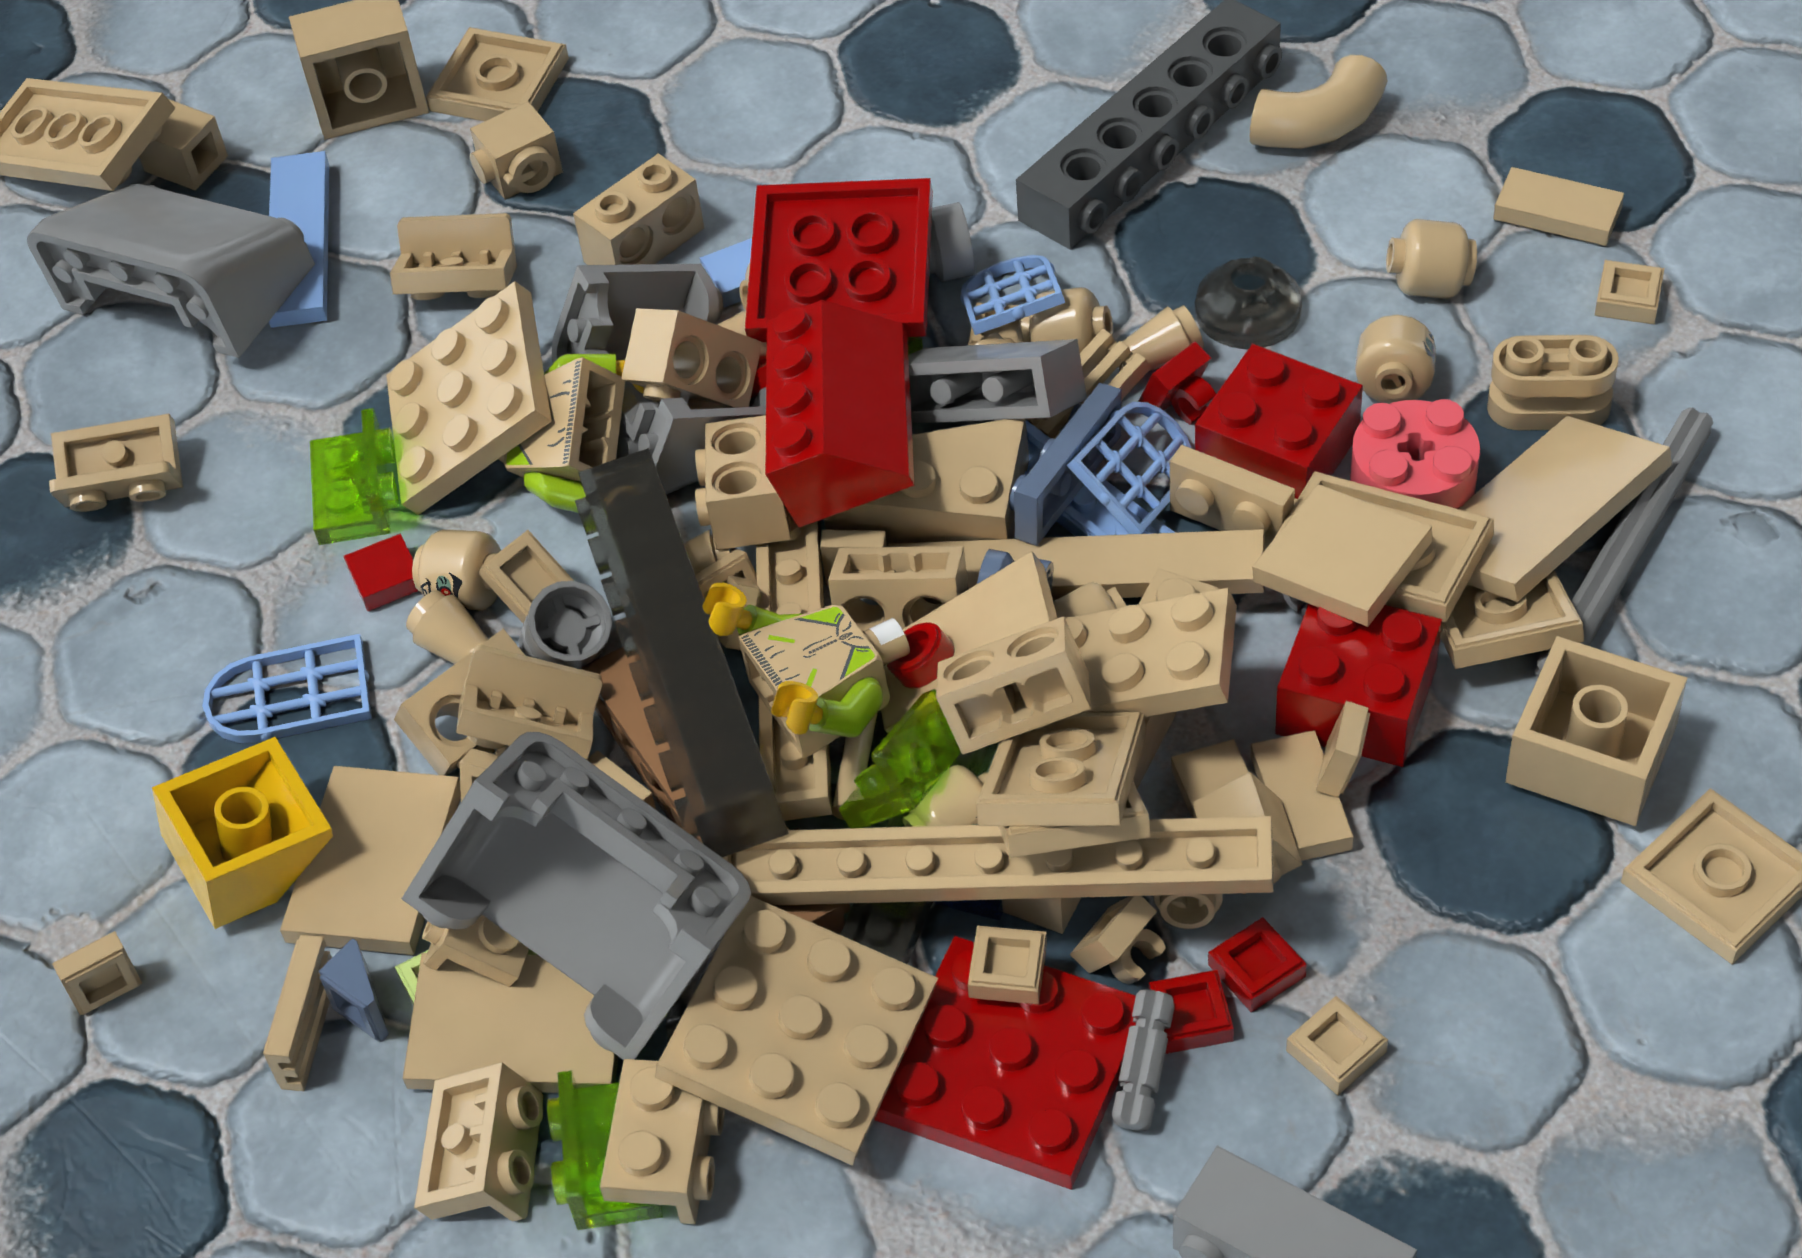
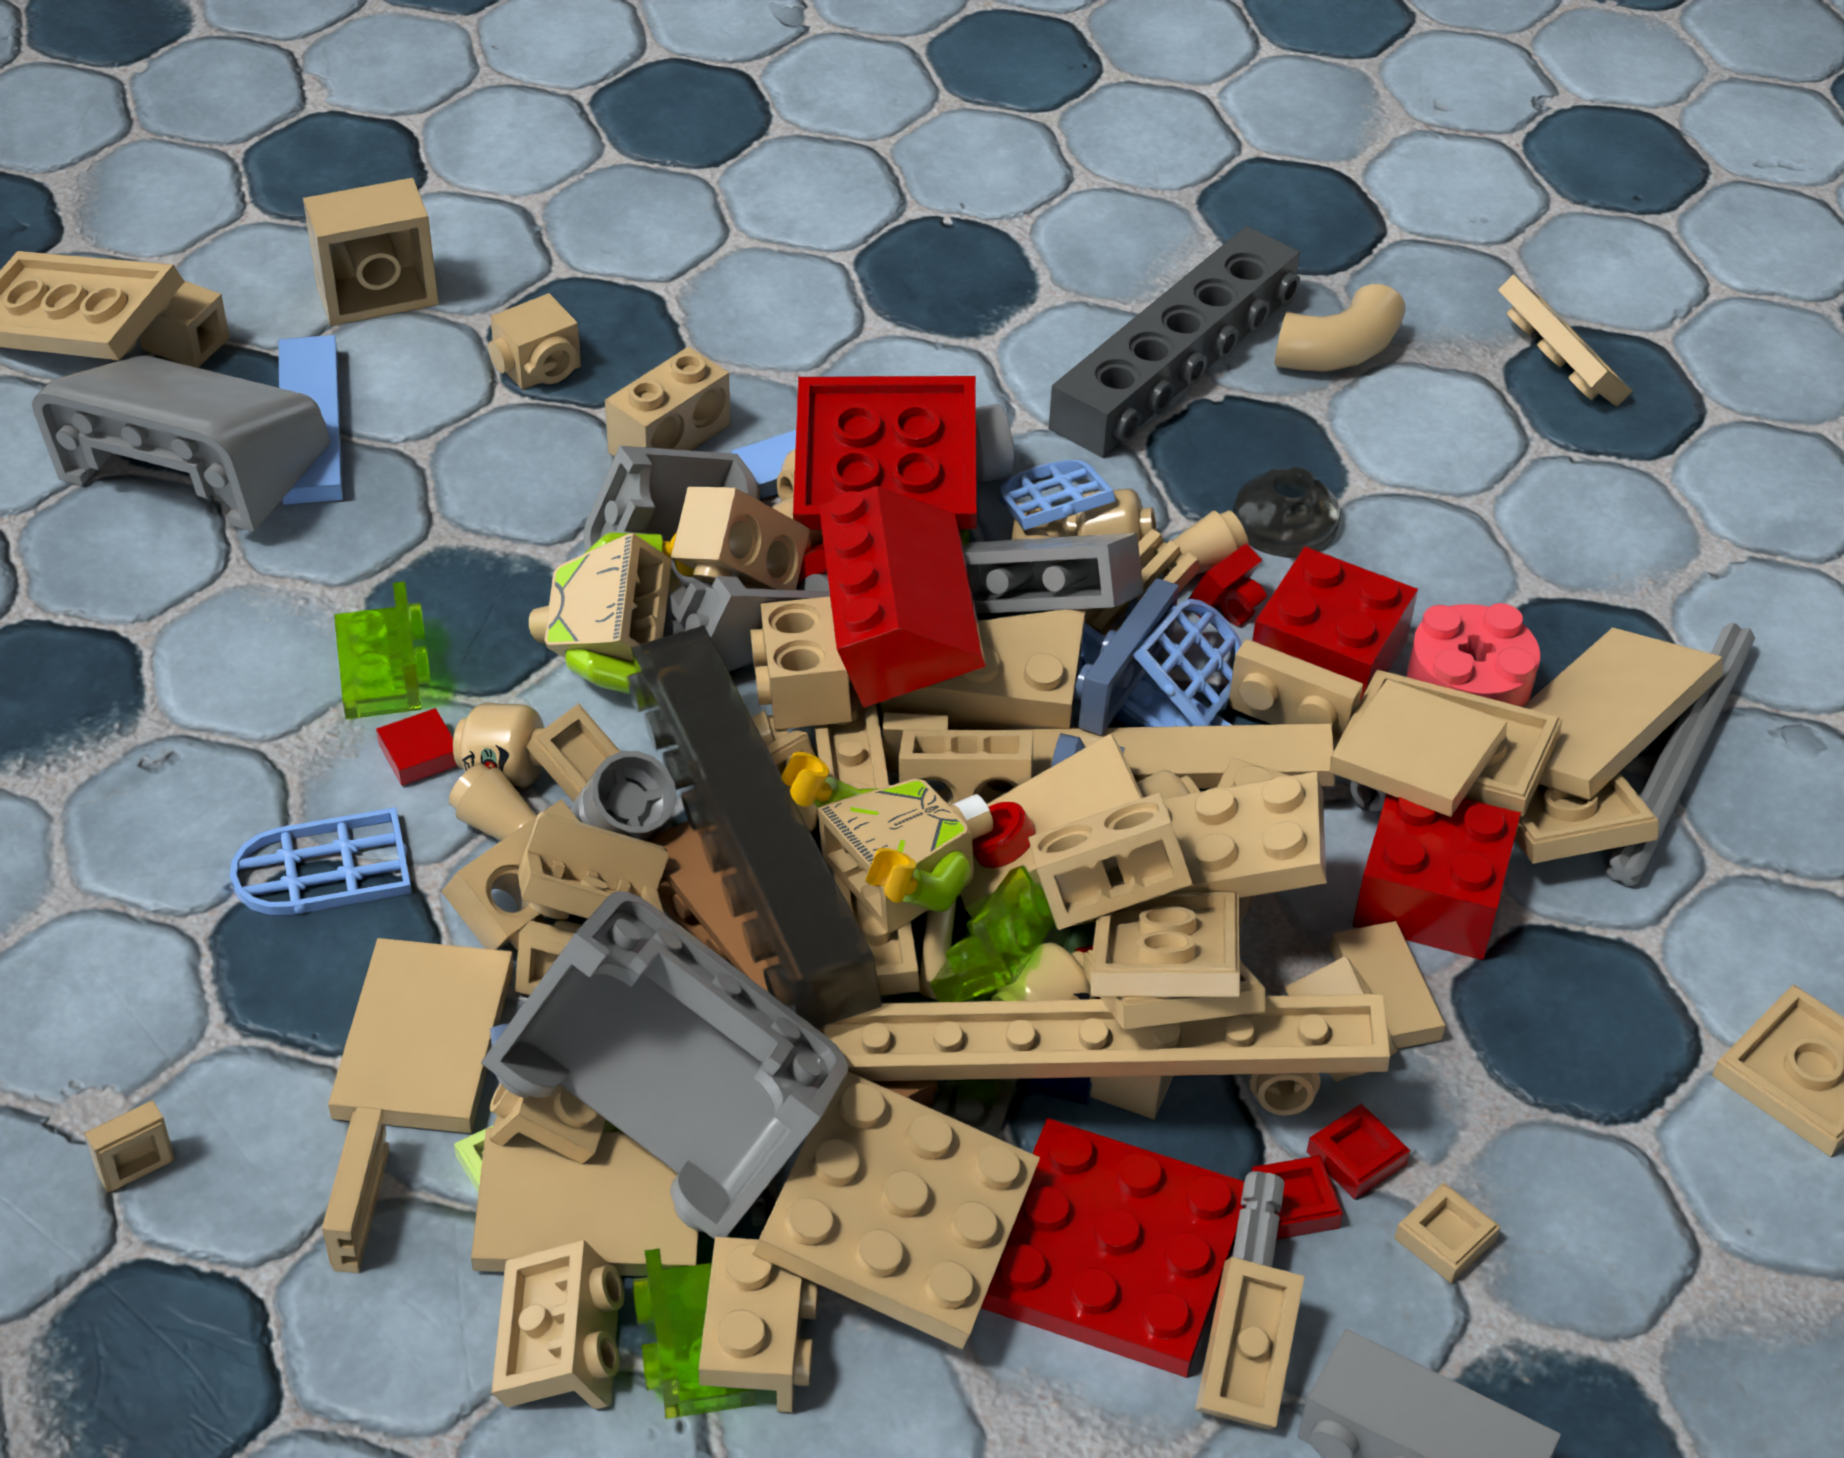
camera: 10 degrees left, 5 degrees down
tan bracket [49,414,183,512] -> none
yellow slope [152,737,333,929] -> none
sand blue slope [319,939,389,1041] -> none
tan plate [386,281,552,515] -> none
tan bracket [390,213,517,300] -> none
tan tile [426,27,569,121] -> none
tan tile [968,926,1047,1005] -> none
tan tile [1069,896,1166,985] -> none
tan tile [1171,739,1249,818] -> none
tan tile [1316,701,1370,798] -> none
tan head [1355,315,1436,404] -> none
tan head [1386,219,1477,299] -> none
tan brick [1487,335,1619,430] -> none
tan tile [1493,167,1624,246] -> none
tan brick [1505,636,1688,826] -> none
tan tile [1594,260,1665,325] -> none
none -> tan plate [1195,1257,1305,1430]
none -> tan plate [1498,274,1633,407]

